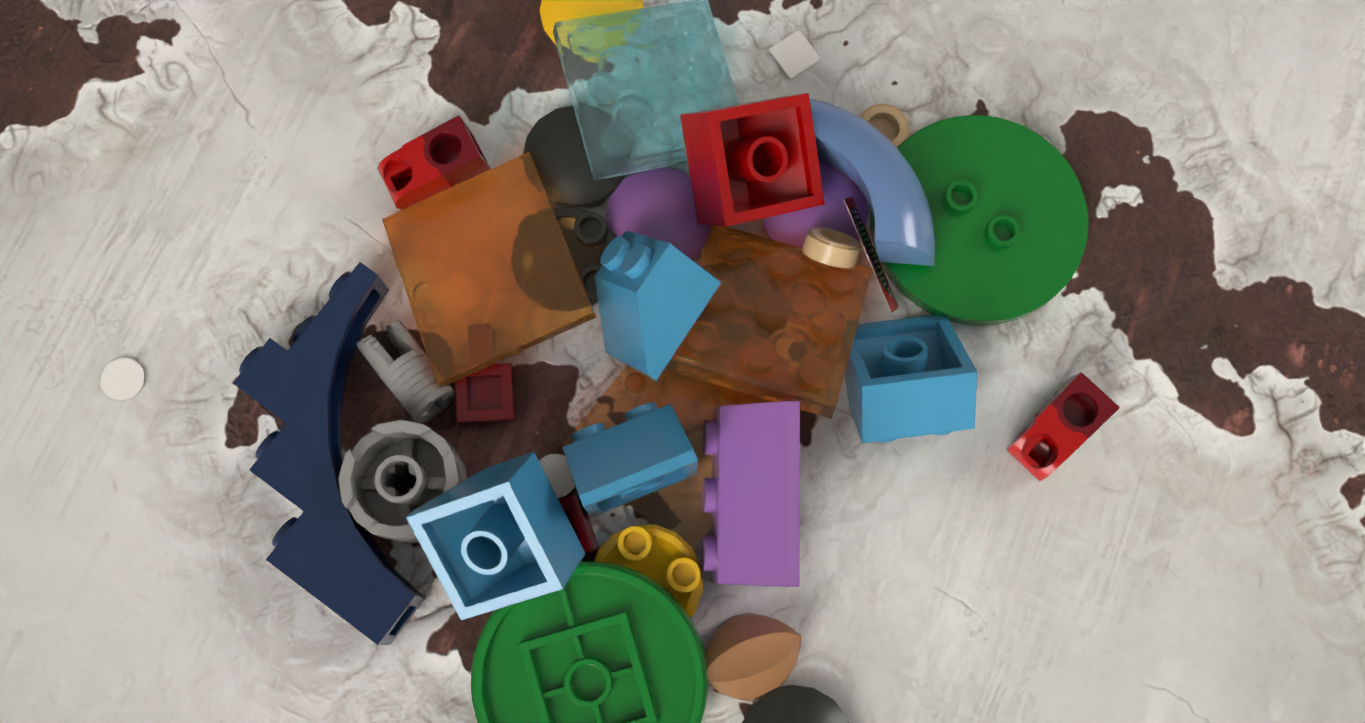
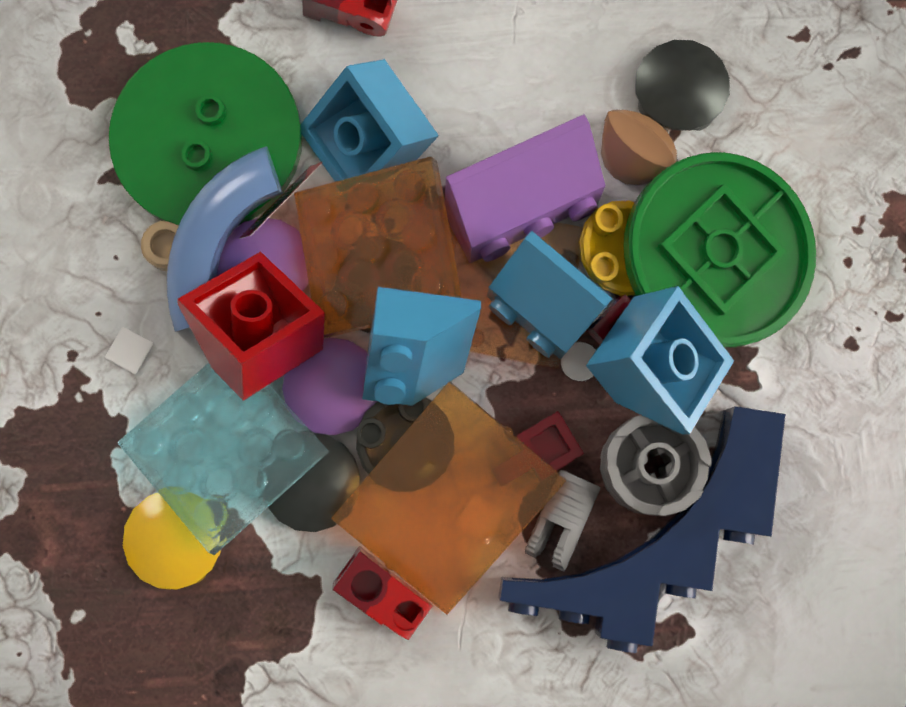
camera: 110 degrees left, 5 degrees up
tan tile [802,227,861,268] -> none

